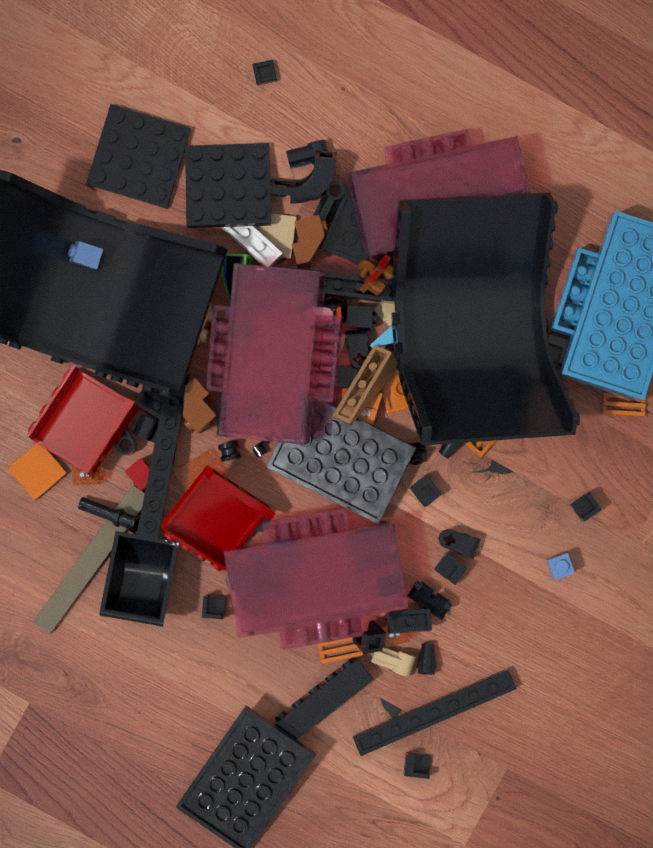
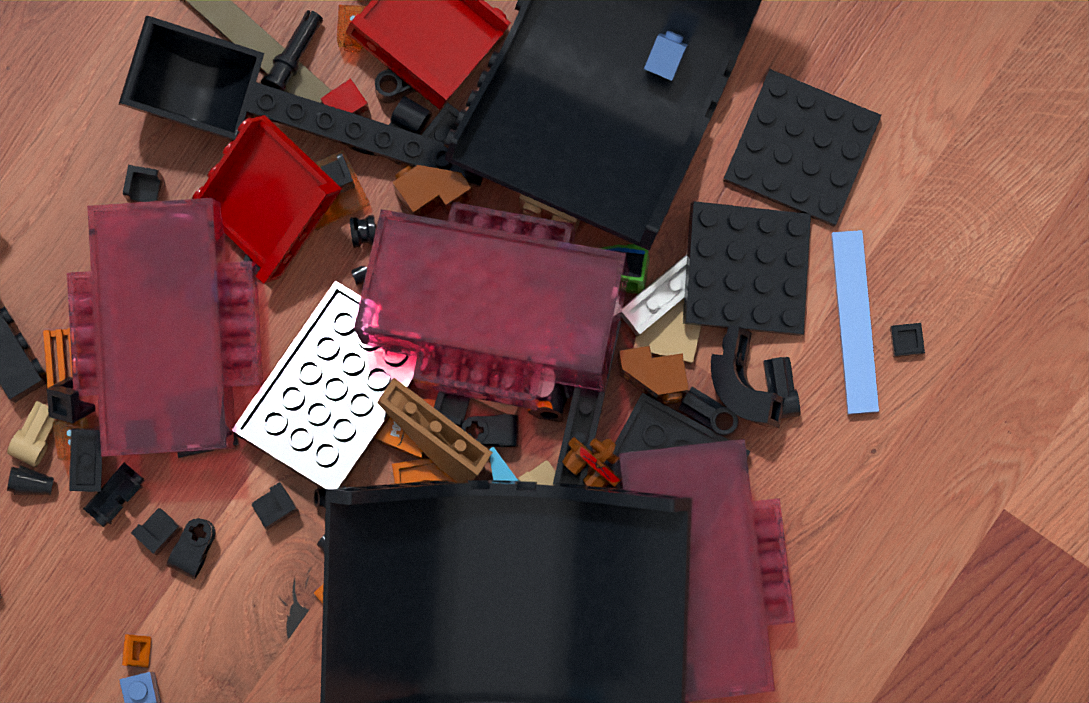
camera: 90 degrees right, 5 degrees down
black brick [347,306,377,329] -> none
none -> orange slope [122,634,151,668]
none -> black panel [320,153,355,194]
none -> light blue tile [831,230,879,415]

